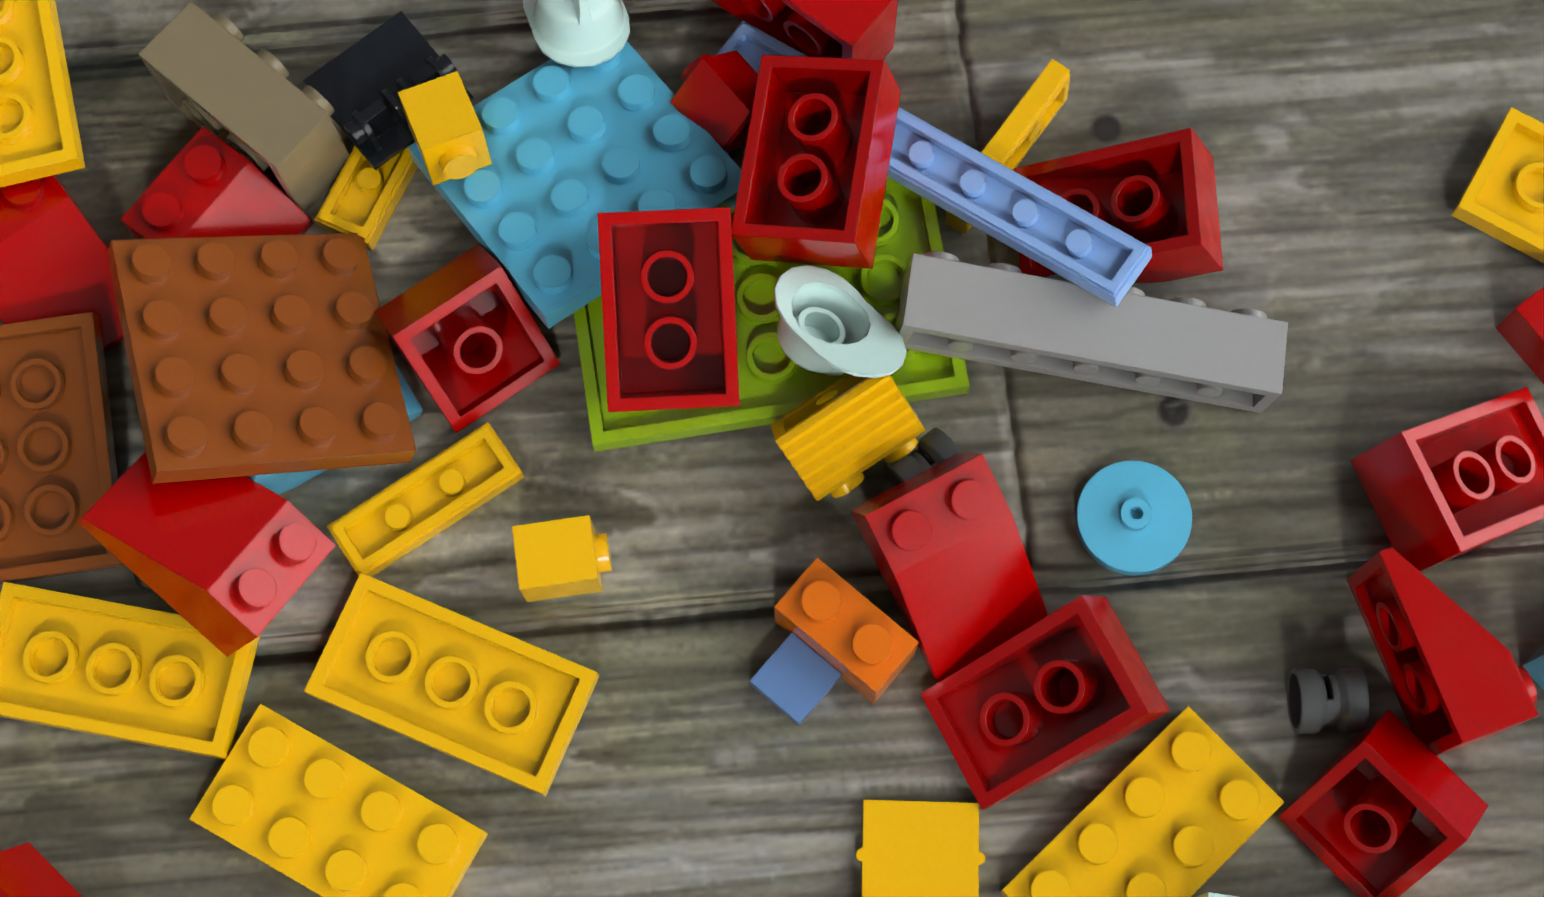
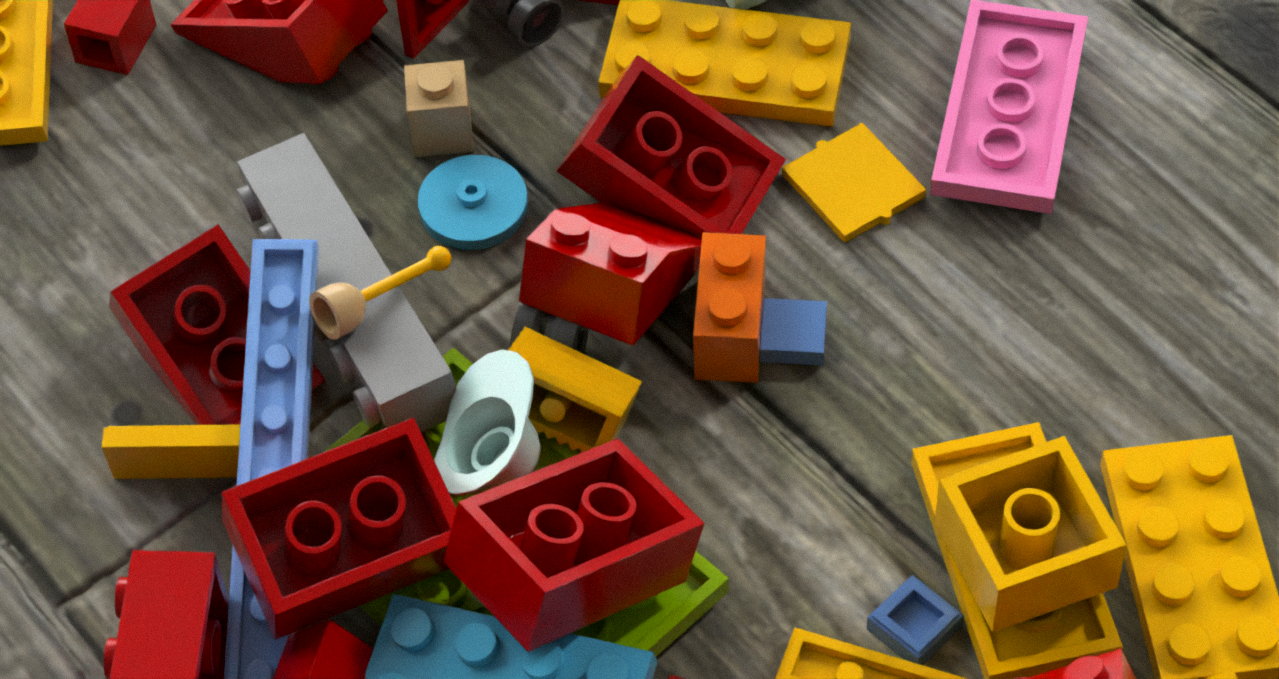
camera: 125 degrees left, 20 degrees down
yellow brick [512,515,612,602] -> none
none -> tan hinge [309,246,452,340]
none -> tan brick [404,60,474,158]
none -> medium blue tile [867,575,964,665]
none -> yellow brick [935,436,1127,633]

